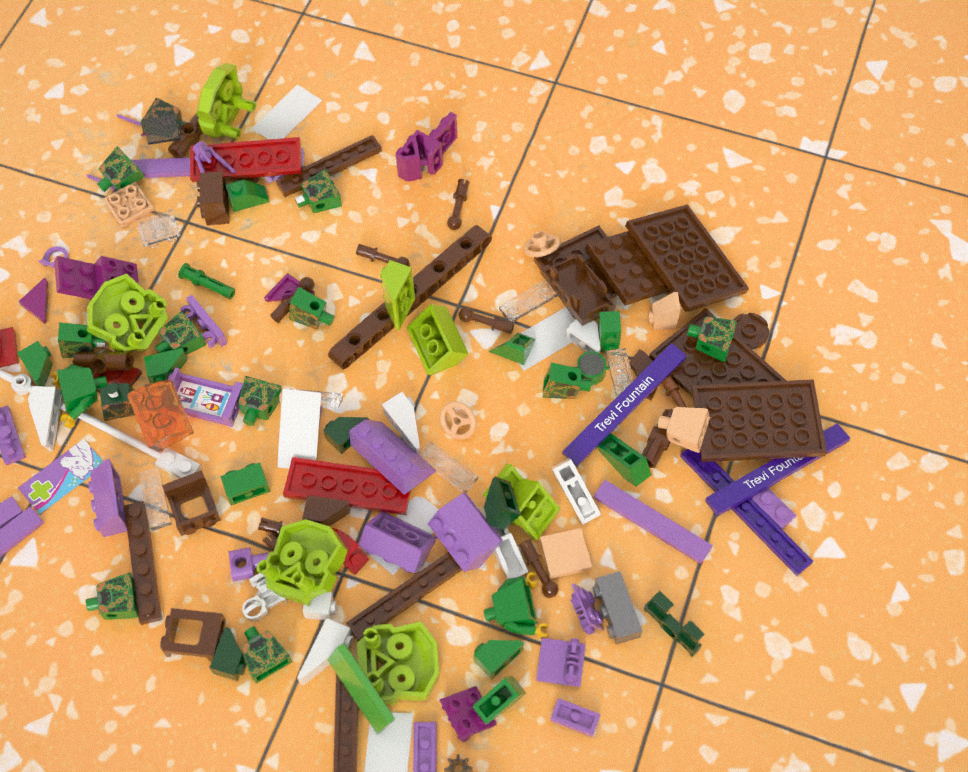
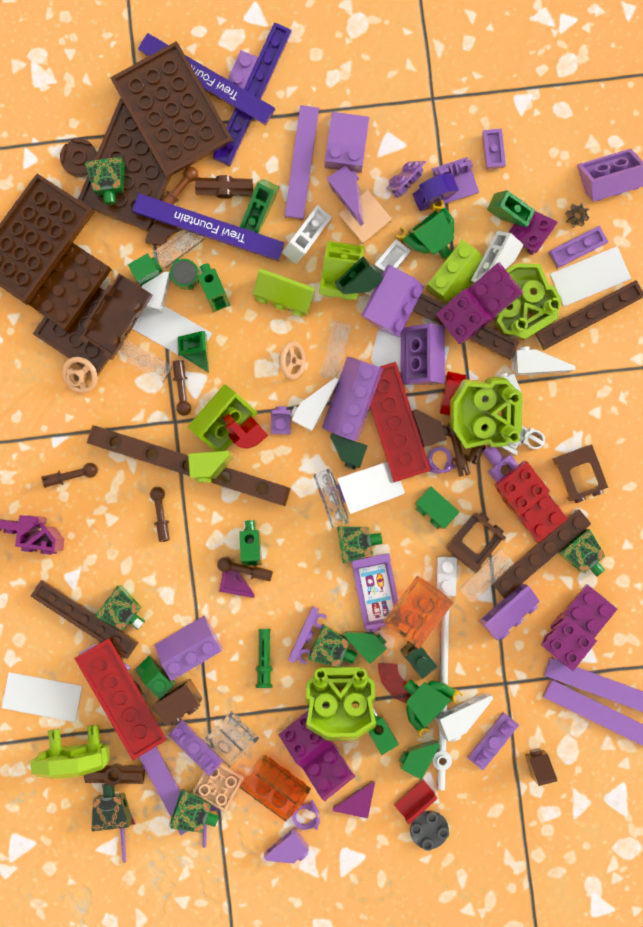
camera: 125 degrees left, 25 degrees up
sticker [18,439,103,514] -> none
reddish brown piece [72,349,134,373] -> none
clear smoke piece [144,115,180,145] -> none
medium lavender plant [193,141,235,173] -> none
dark green slope [209,627,247,681] -> none
torso [241,626,292,684] -> none
bright green tile [328,643,395,735] -> none
green slope [473,640,524,679] -> none
reddish brown pin [518,539,559,598] -> none
flat silver brick [592,571,642,645] -> none
dark green piece [644,591,705,657] -> none
light nougat slope [648,292,680,331] -> none
light nougat torso [658,407,710,453] -> none
none -> medium lavender slope [154,615,224,681]
none -> medium lavender plate [169,720,223,776]
none -> red brick [223,413,268,449]
none -> clear orange slope [239,754,311,822]
none -> lime slope [253,268,315,317]
none -> medium lavender slope [264,827,309,864]
none -> medium lavender bracket [271,406,291,434]
none -> medium lavender slope [325,112,369,173]
none -> medium lavender slope [327,165,364,226]
none -> dark purple brick [412,173,459,211]
none -> lime slope [425,239,483,305]
none -> medium lavender piece [428,447,456,474]
none -> magenta piece [436,262,524,344]
none -> white slope [471,231,523,283]
none -> red piece [494,460,568,543]
none -> magenta piece [540,584,618,671]

